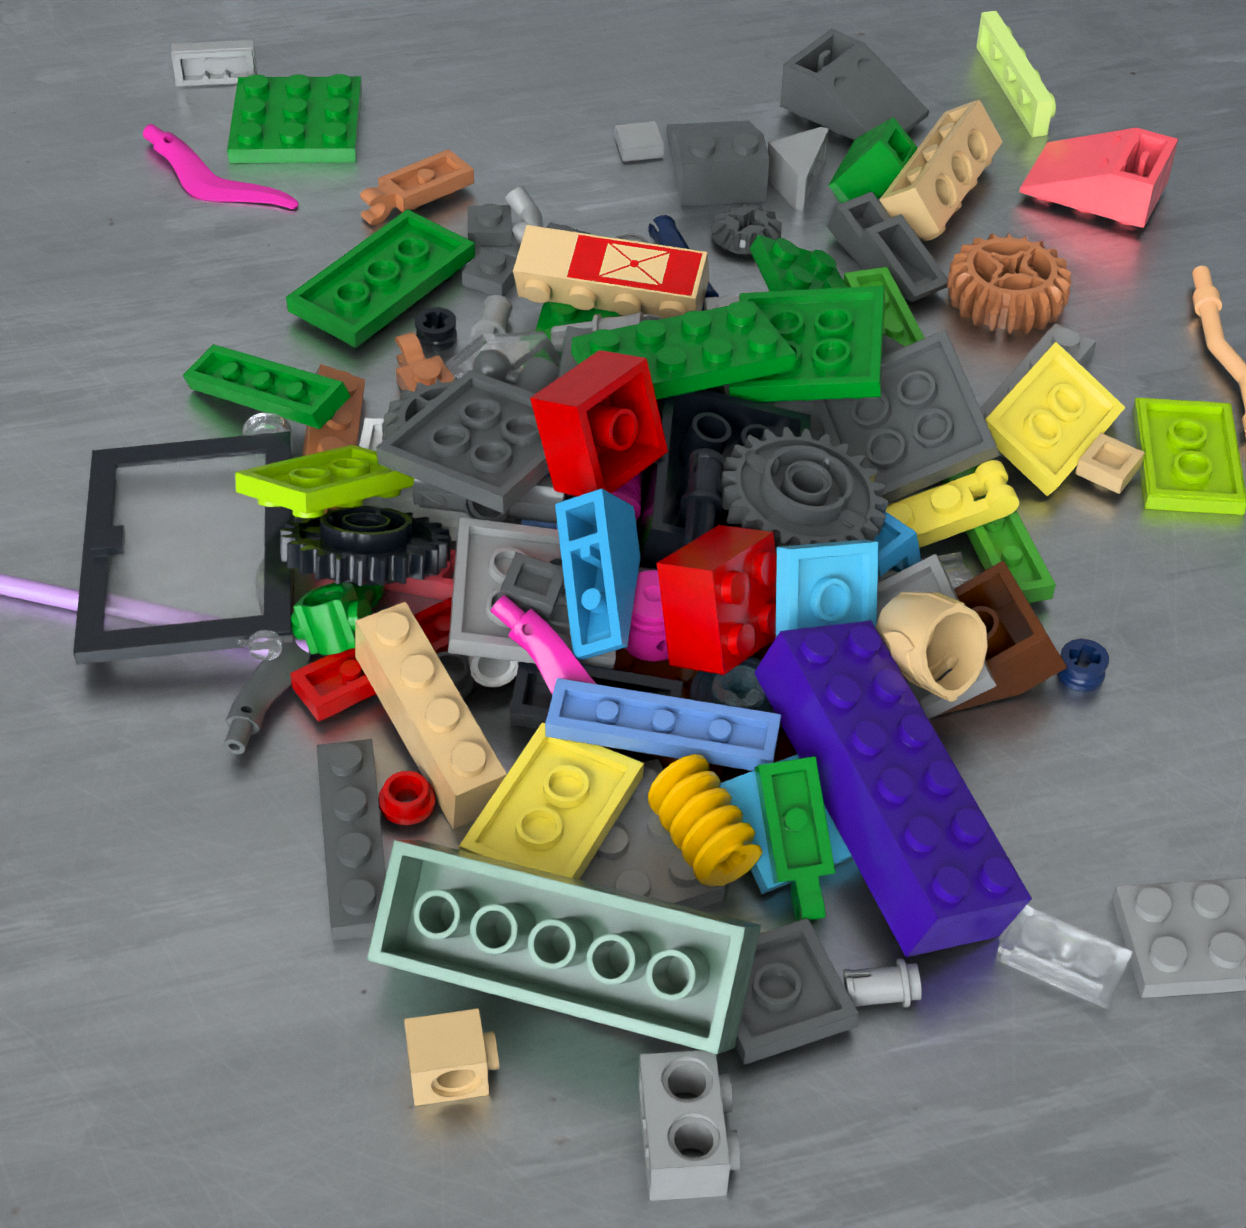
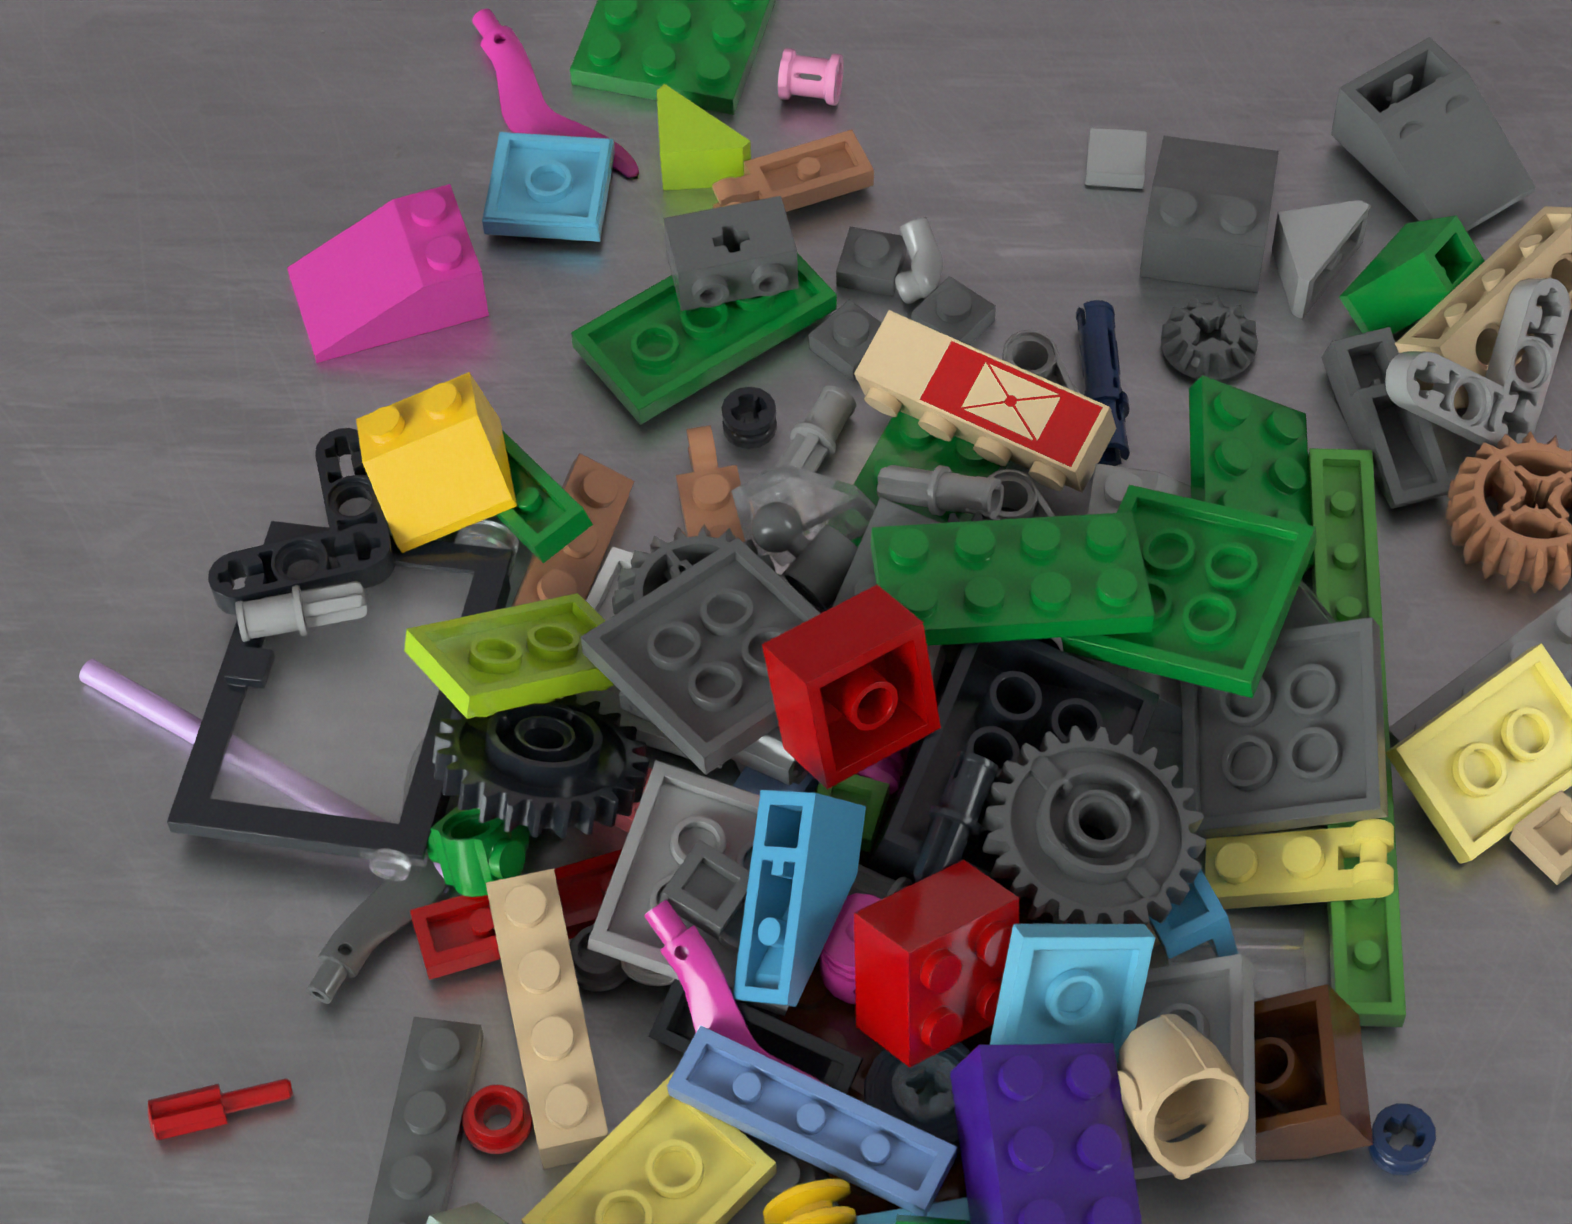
camera: 20 degrees right, 10 degrees up
none -> red axle [148,1078,293,1141]
none -> black beam [208,428,395,616]
none -> light grey axle [235,581,367,642]
none -> dark pink slope [287,184,489,363]
none -> yellow slope [356,372,517,553]
none -> medium azure plate [482,132,615,242]
none -> lime slope [657,84,751,191]
none -> dark grey brick [663,196,798,311]
none -> bright pink bush [778,48,844,106]
none -> light grey beam [1385,278,1571,447]

